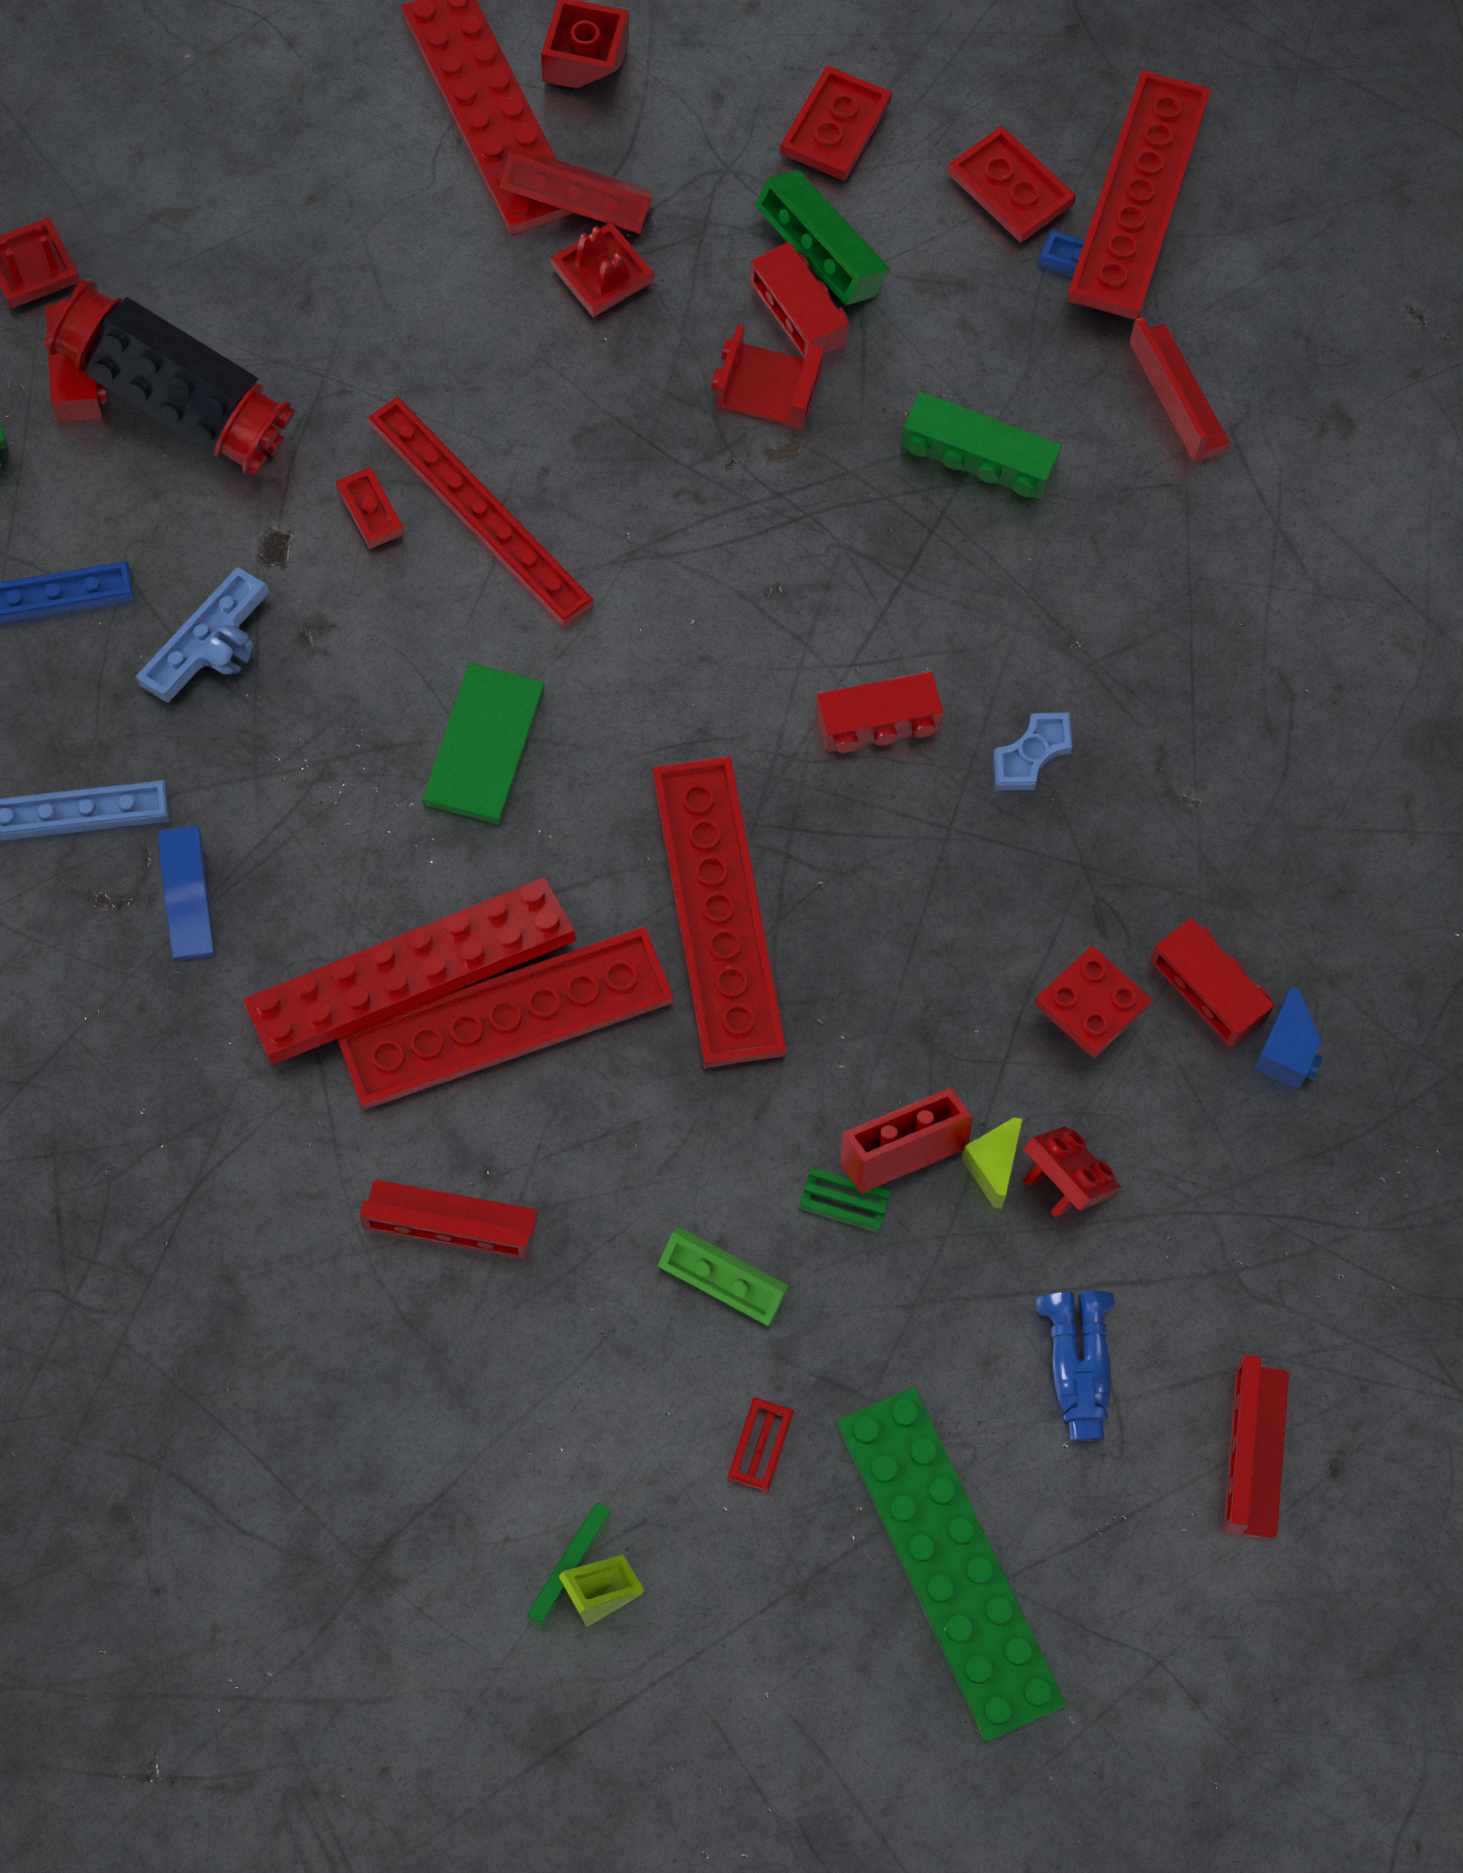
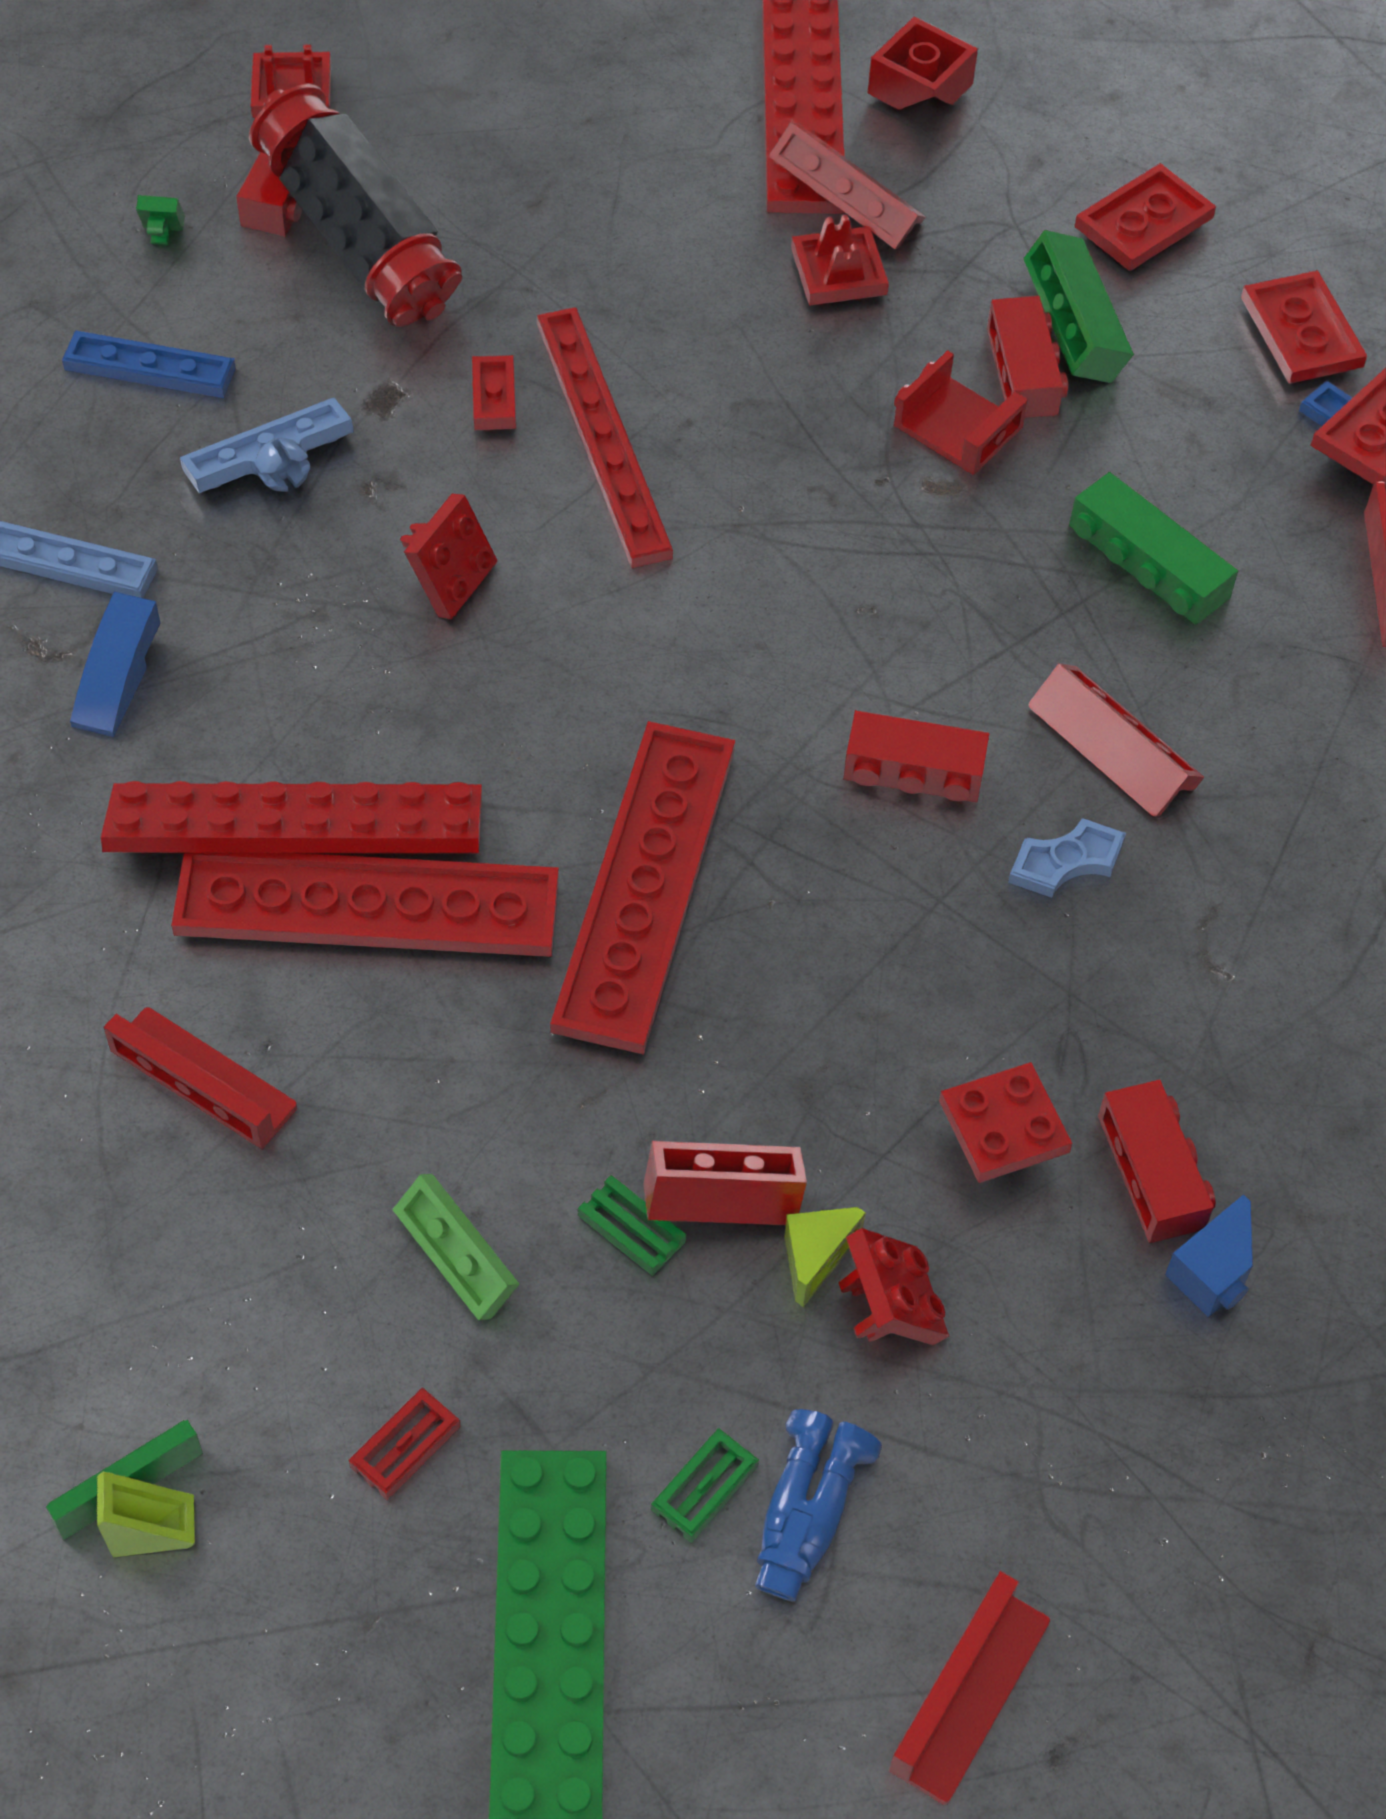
camera: 25 degrees right, 10 degrees down
green tile [422,663,545,825] -> none
none -> red plate [400,493,498,619]
none -> green tile [651,1428,759,1543]
none -> panel [1029,663,1204,816]

